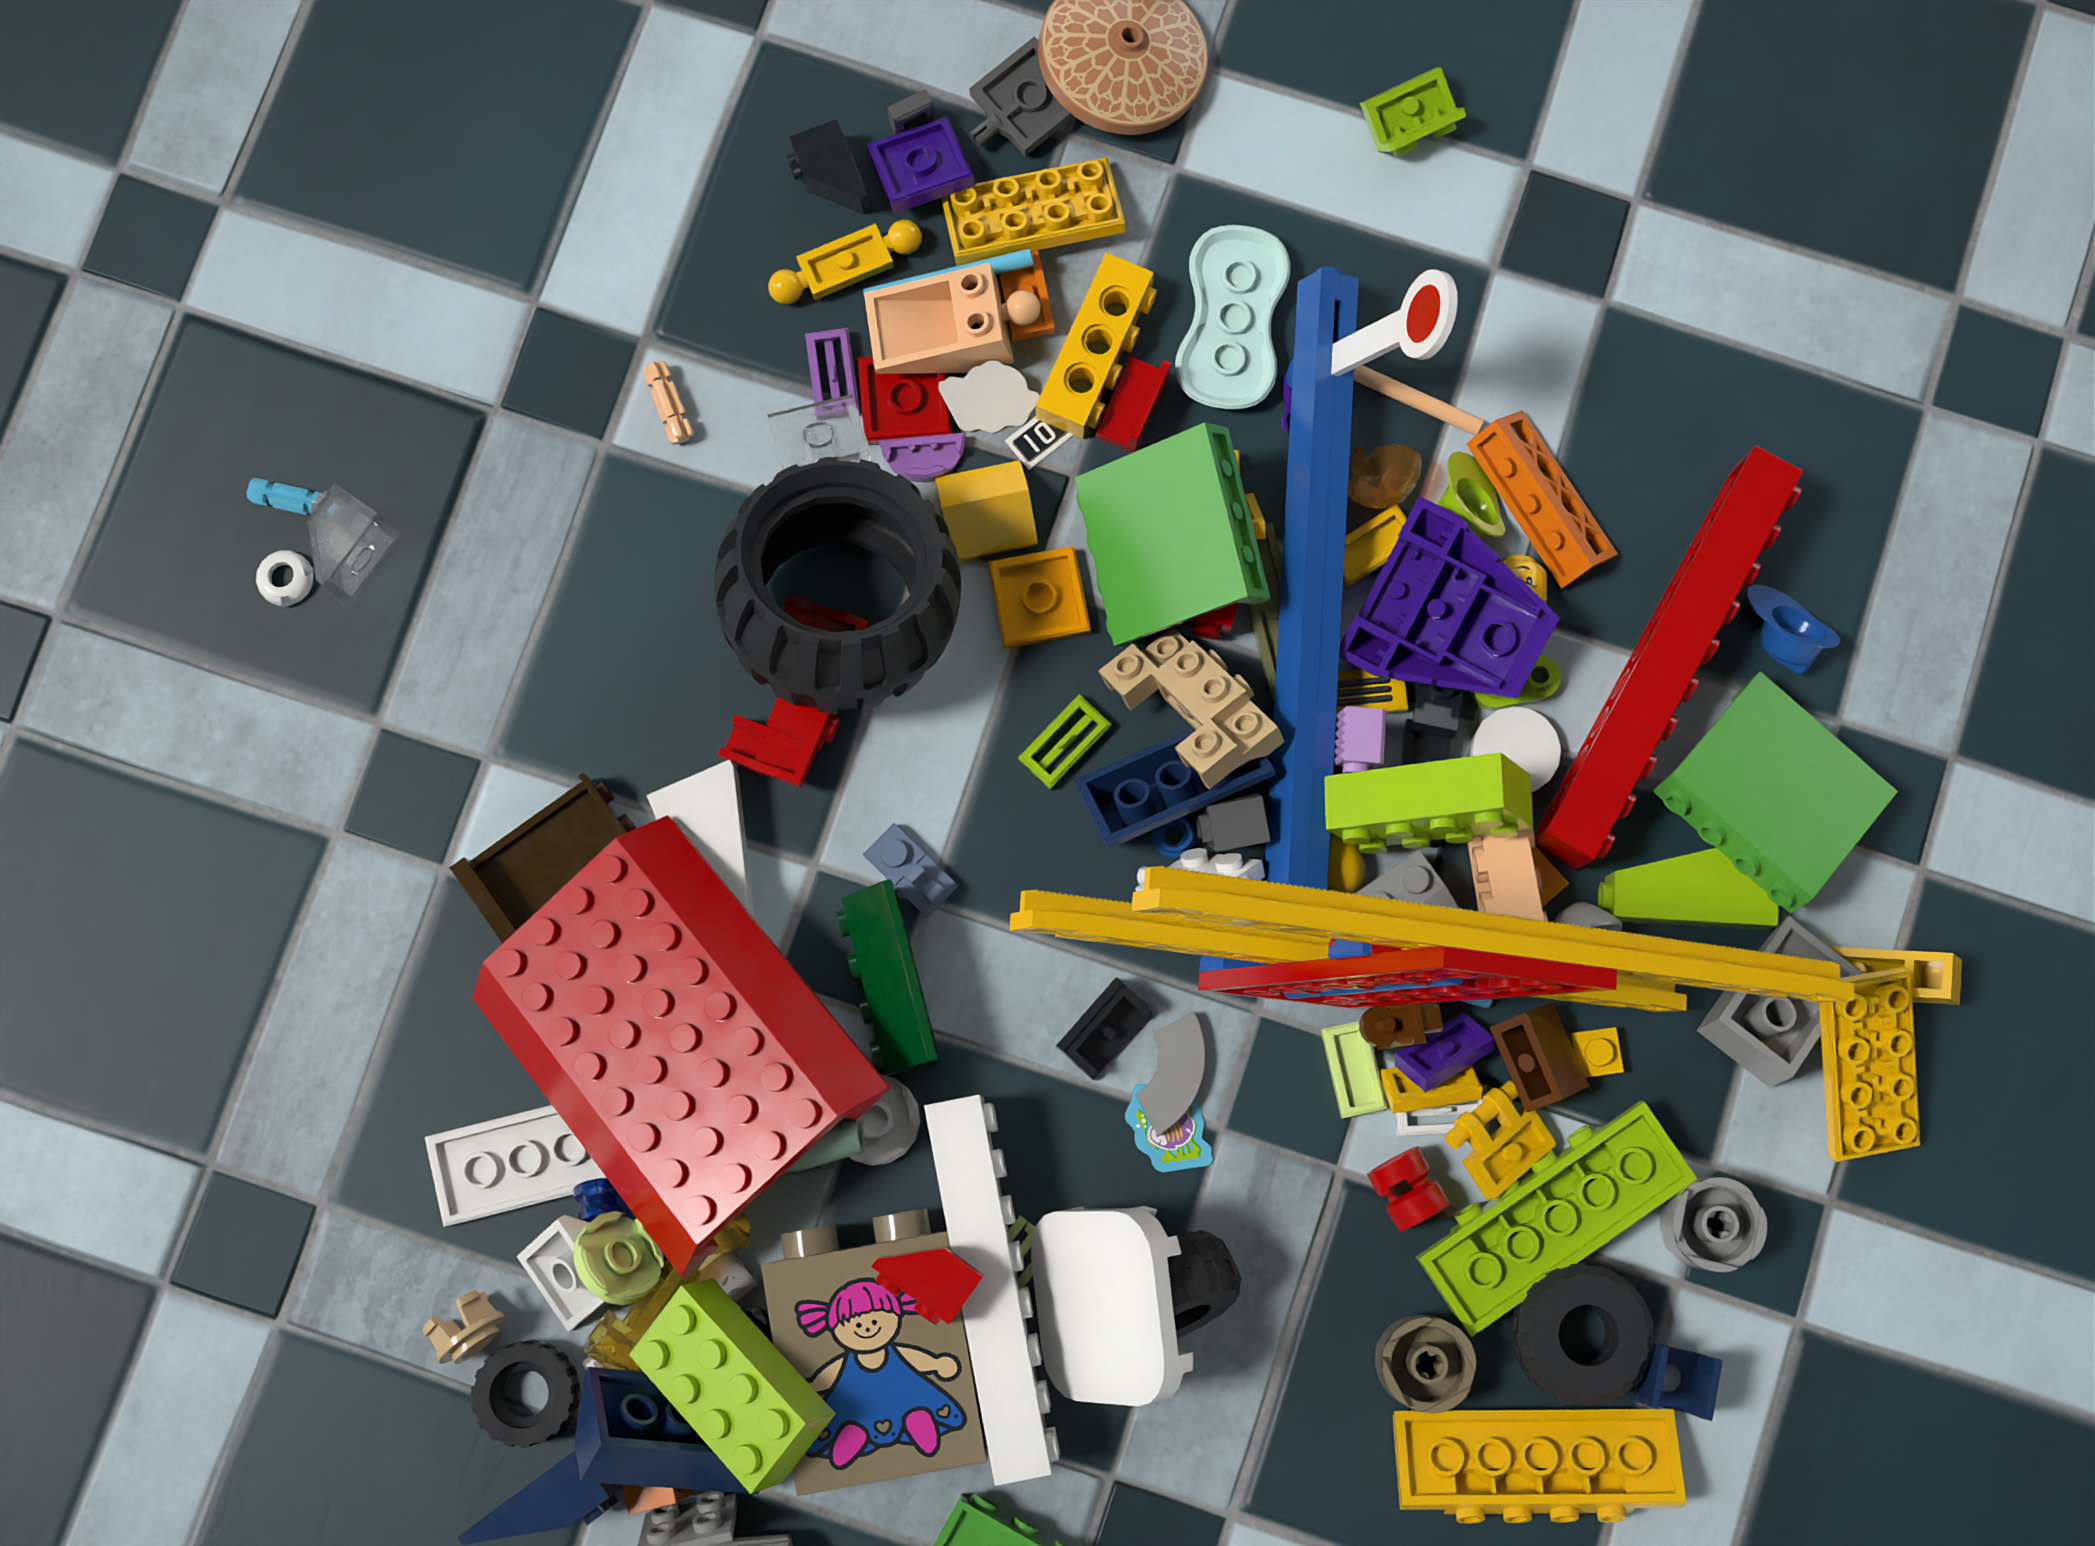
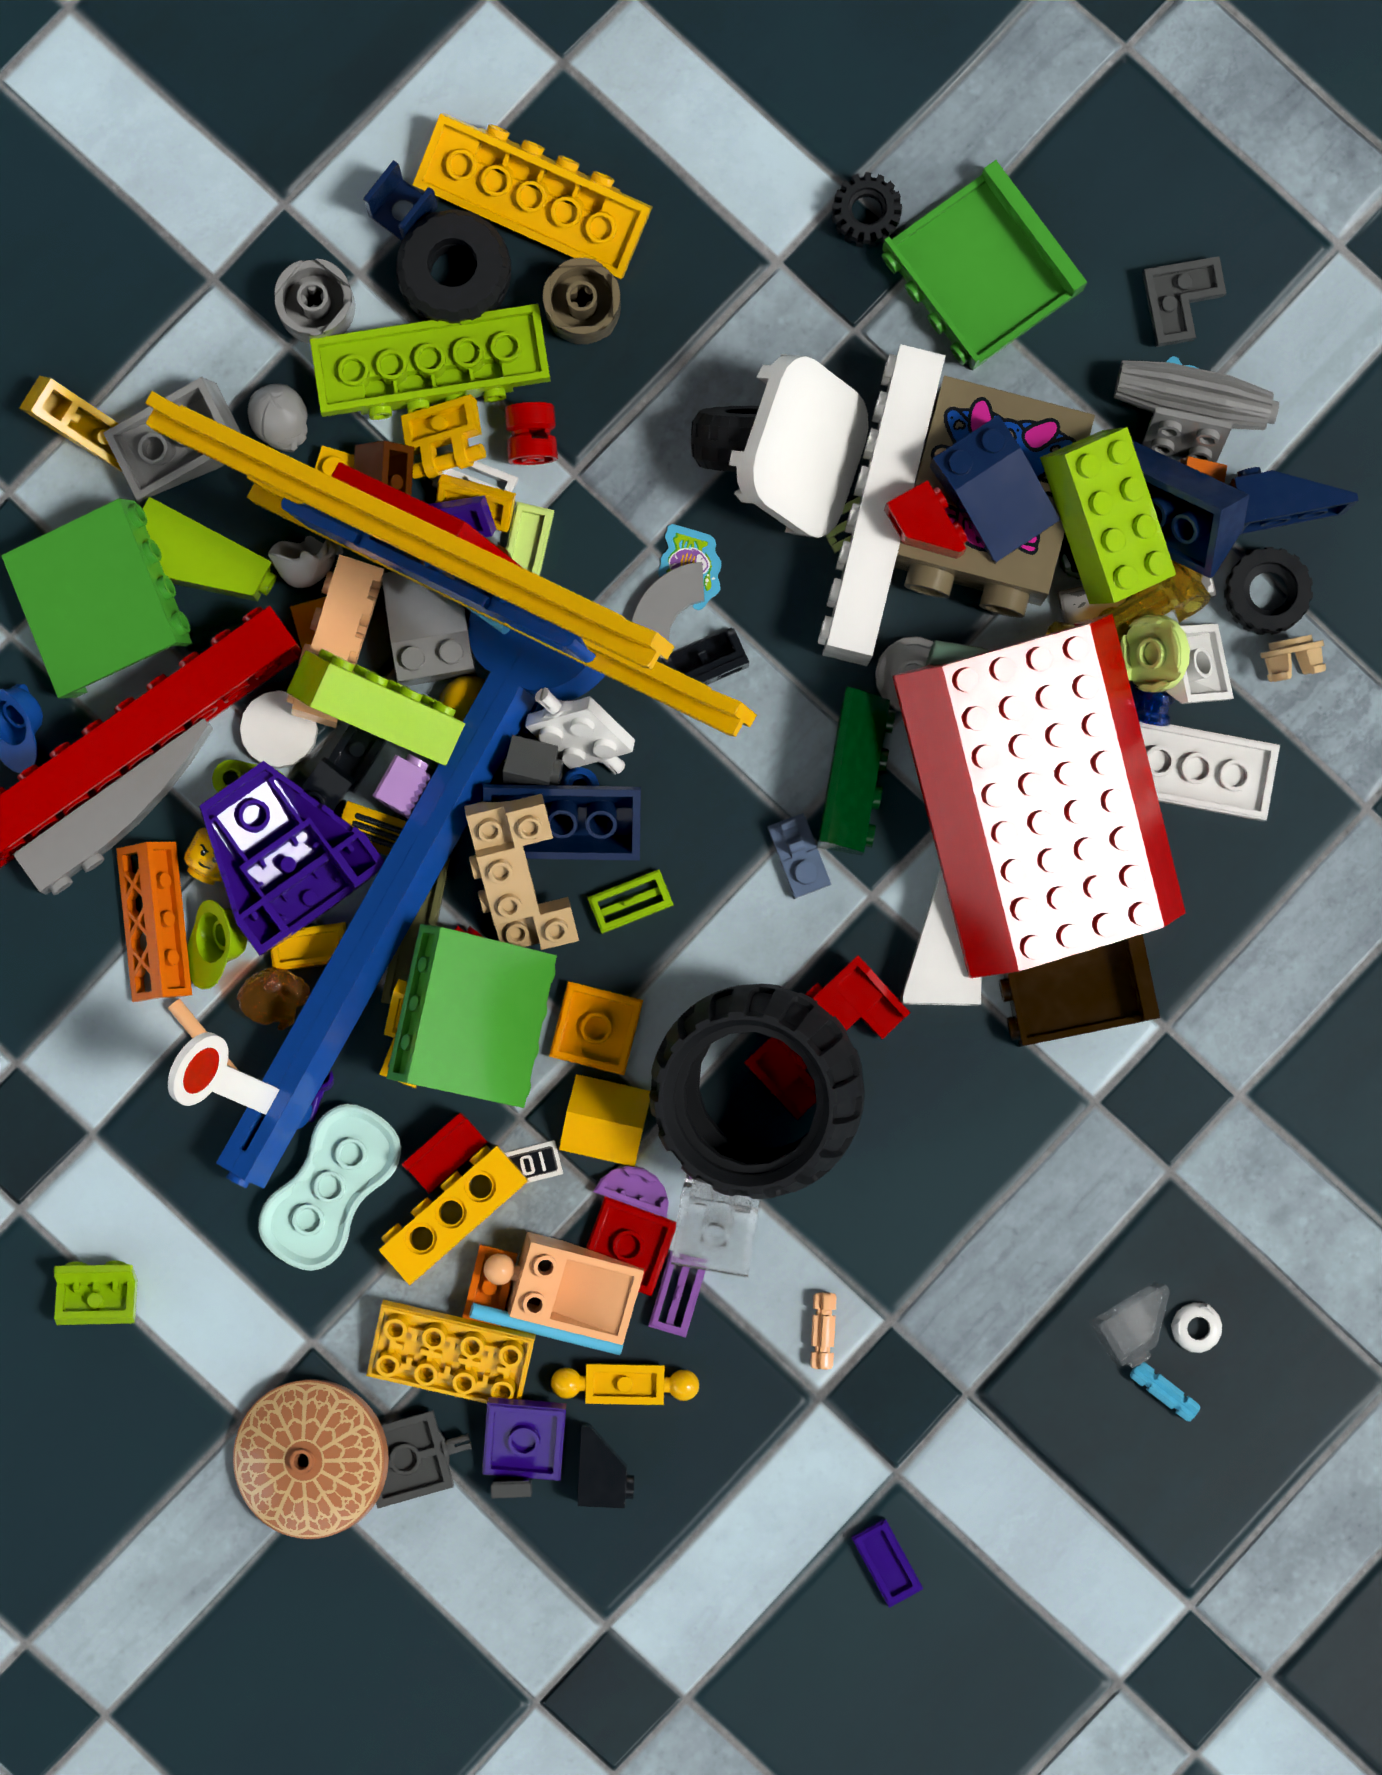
camera: 160 degrees left, 5 degrees up
white sticker [938,360,1040,433] -> none
yellow tile [1819,967,1920,1162] -> none
none -> light grey slope [13,718,213,895]
none -> light grey hair [247,384,308,452]
none -> dark purple tile [851,1518,923,1608]
none -> dark blue slope [930,415,1061,563]

